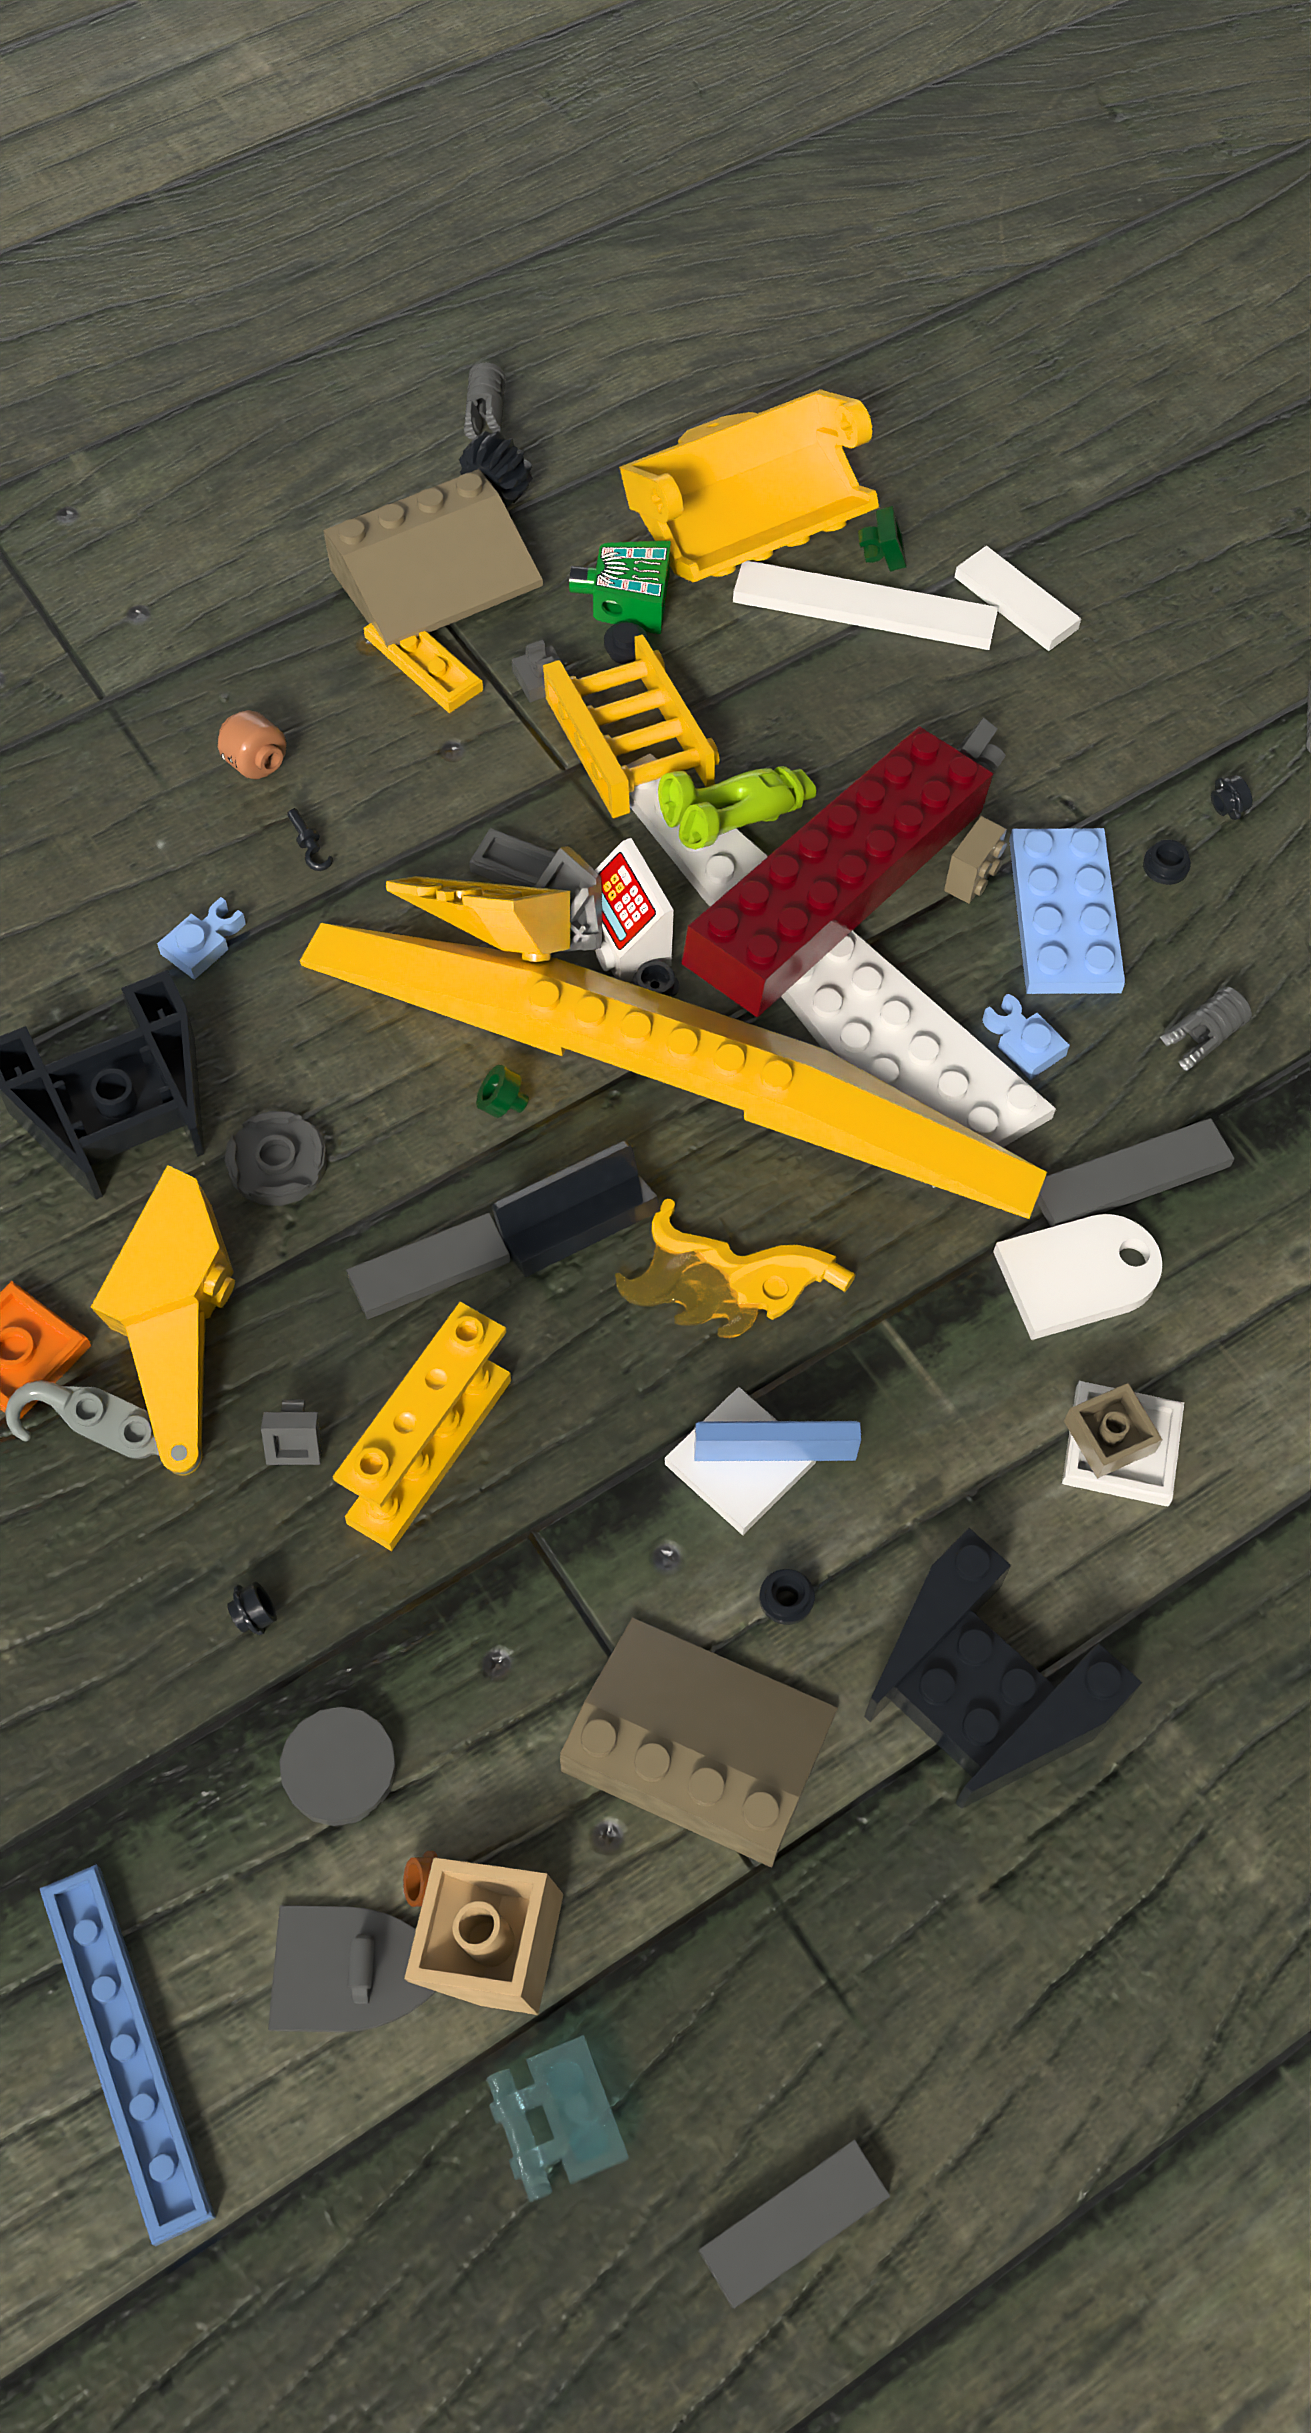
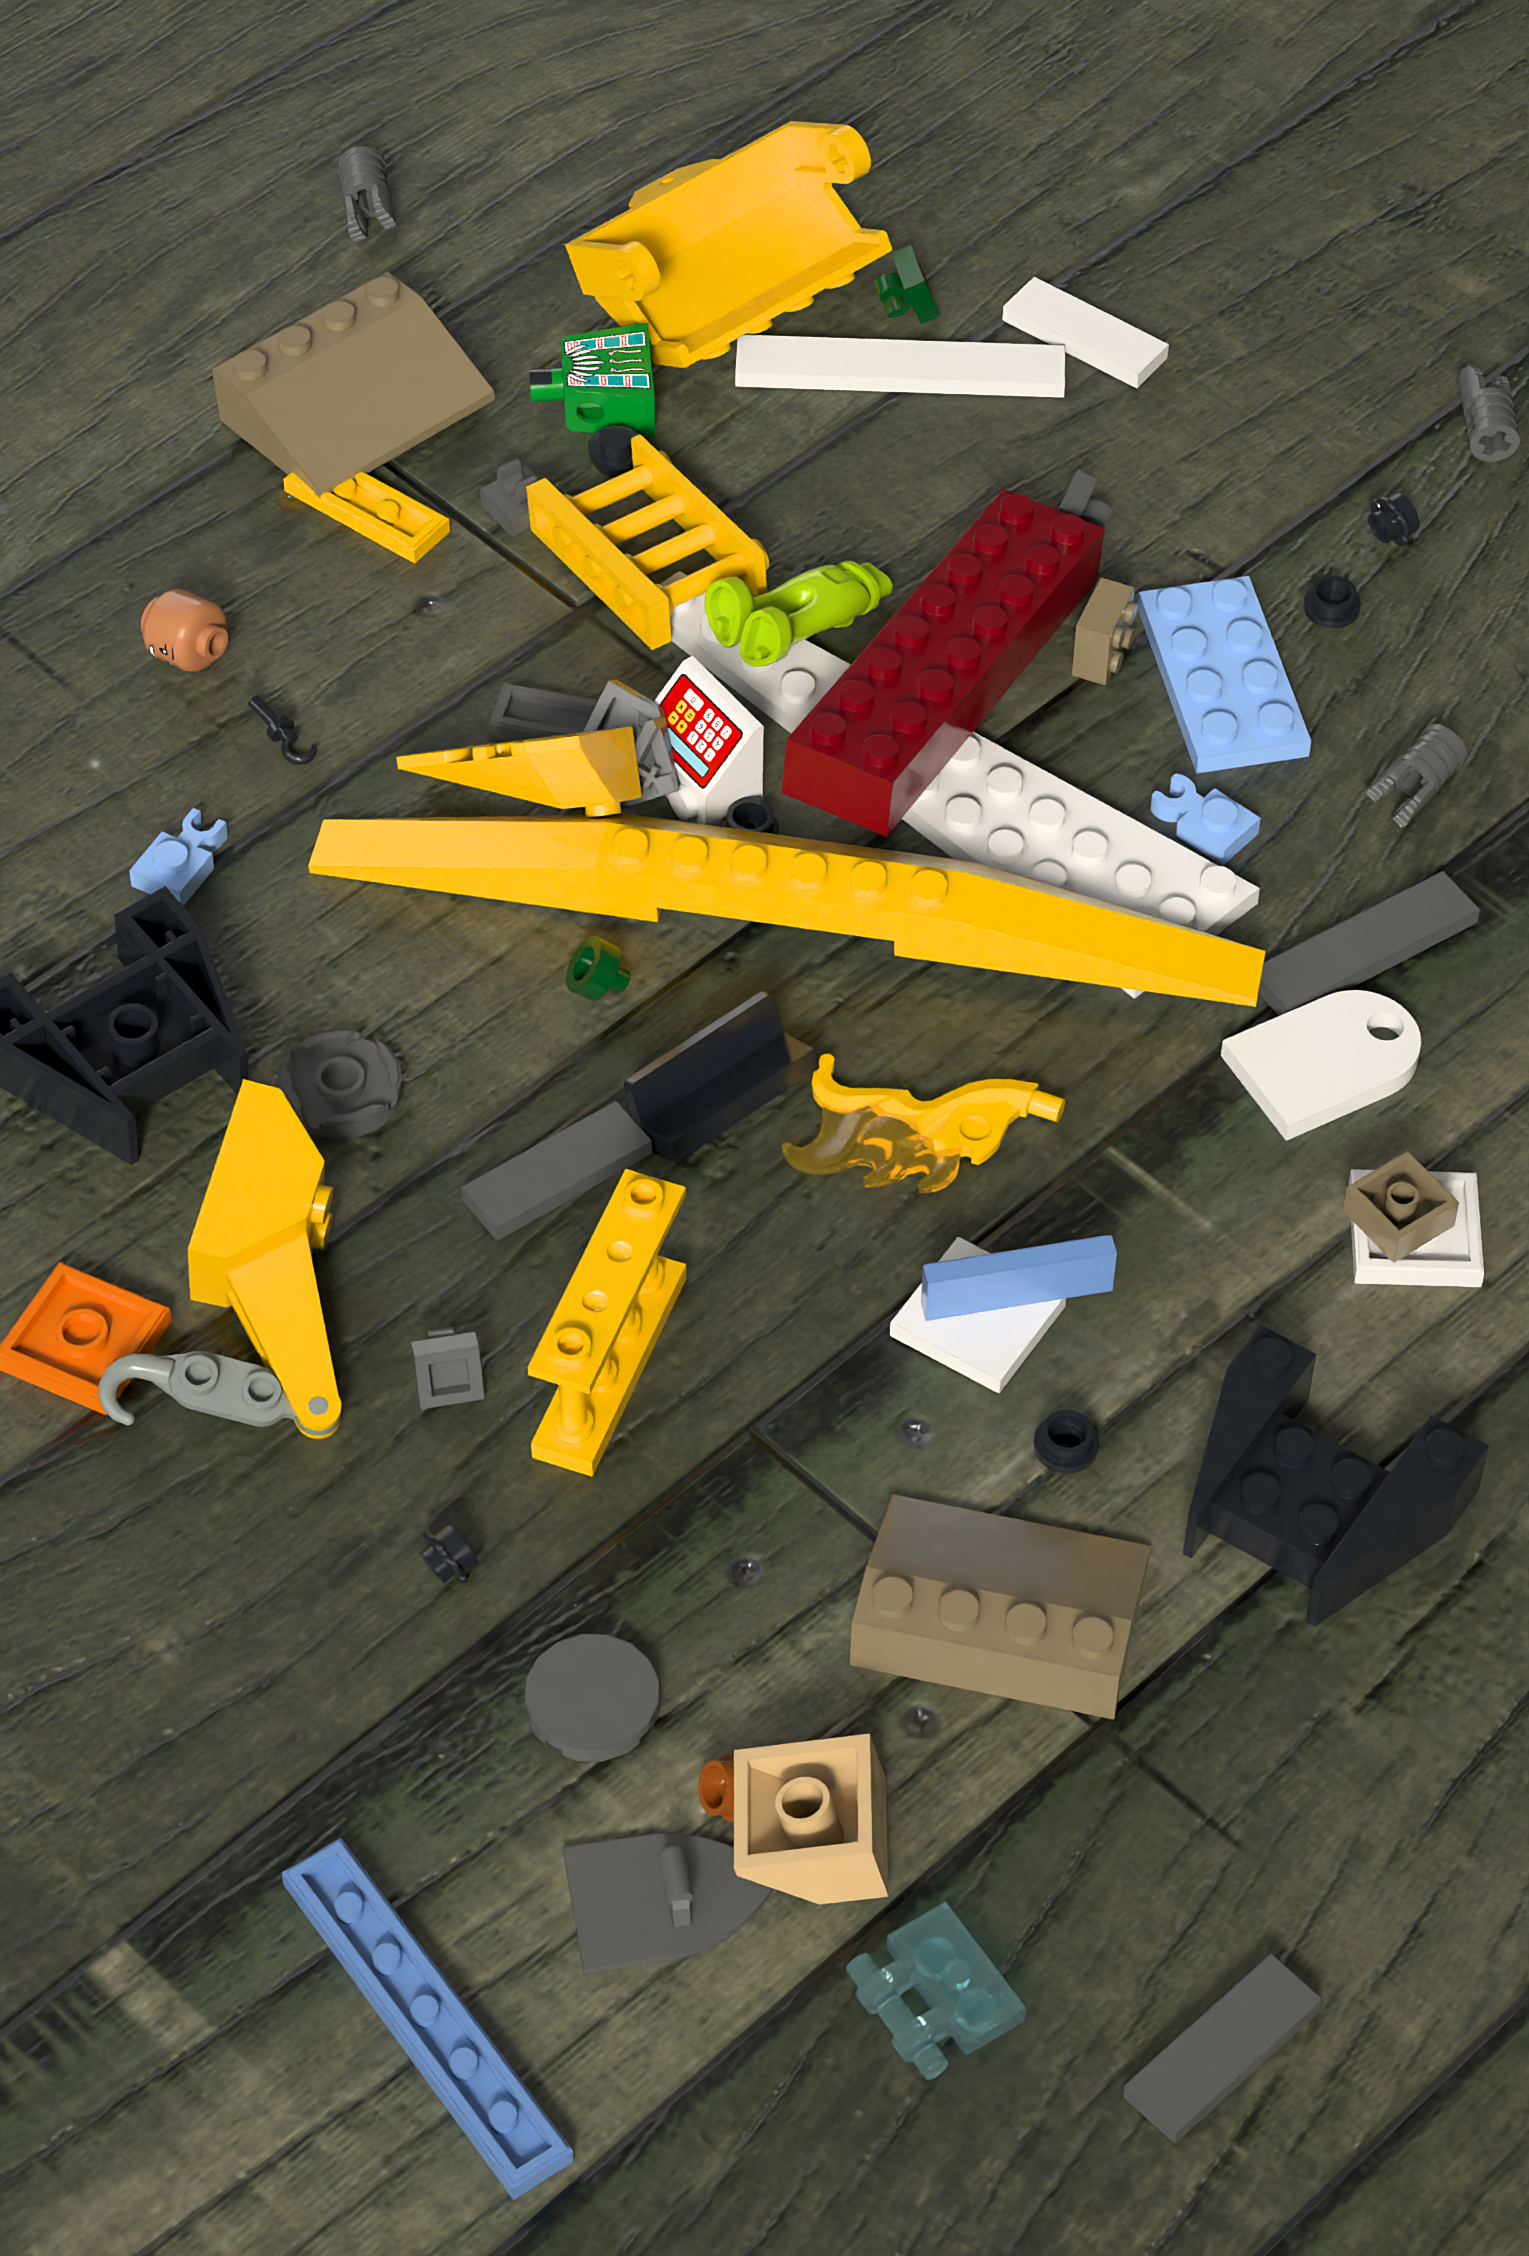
camera: 10 degrees left, 10 degrees down
black gear [459,431,533,507] -> none

